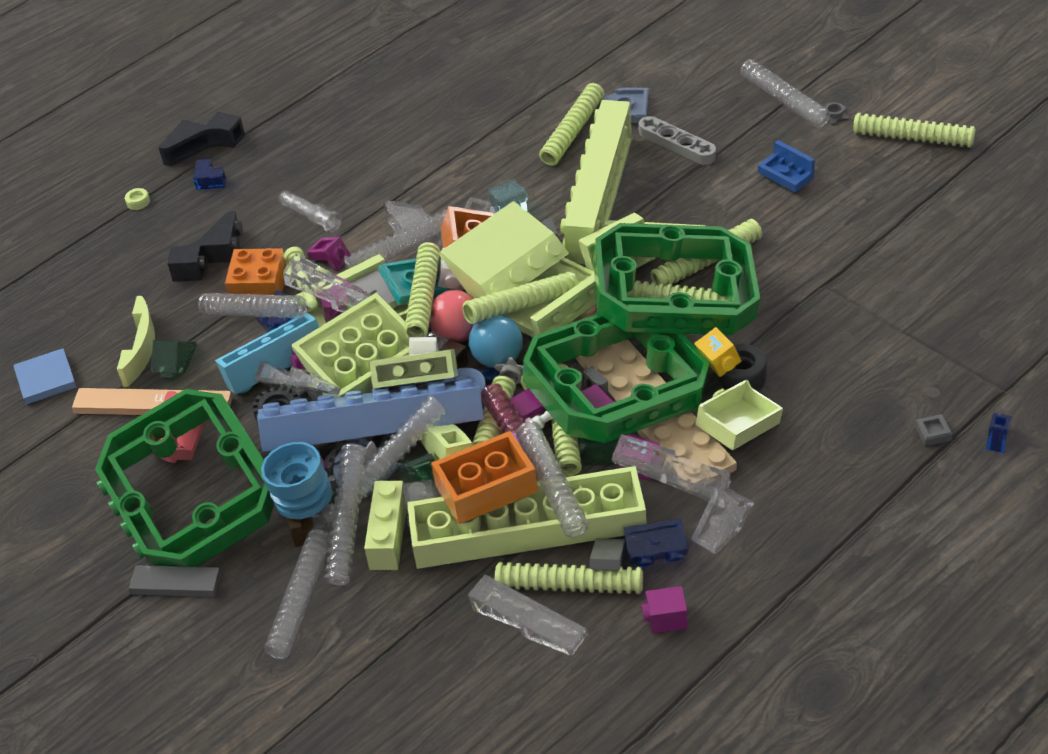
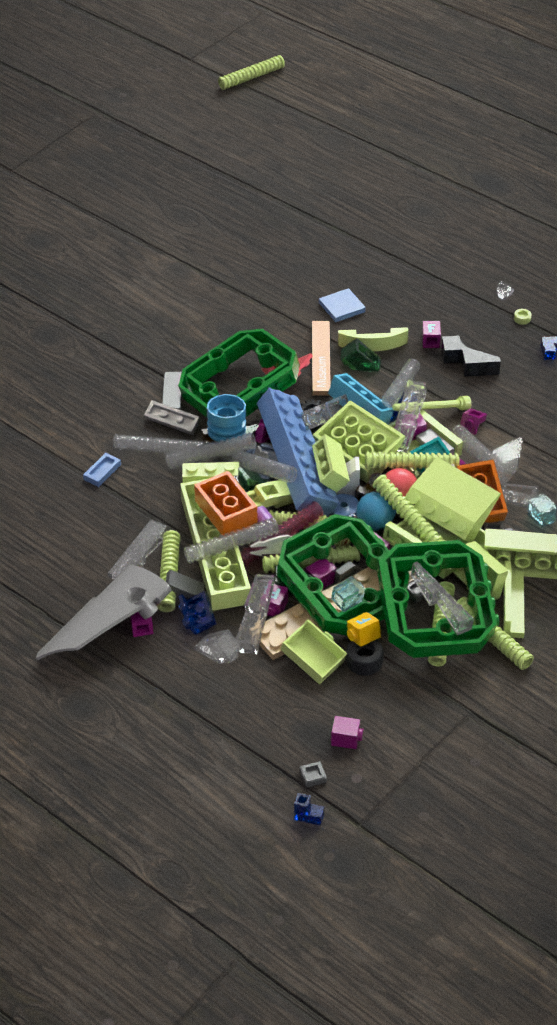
camera: 80 degrees right, 0 degrees up
orange brick [225,248,288,305] -> none
clear pin [279,190,341,233] -> none
none -> light grey panel [36,565,172,660]
none -> medium blue tile [83,453,121,487]
none -> light grey plate [144,400,201,435]
none -> clear light blue brick [331,576,365,613]
none -> brick [331,716,364,749]
none -> clear slope [411,562,474,635]
none -> magenta brick [422,321,441,348]
none -> clear tile [497,281,514,301]

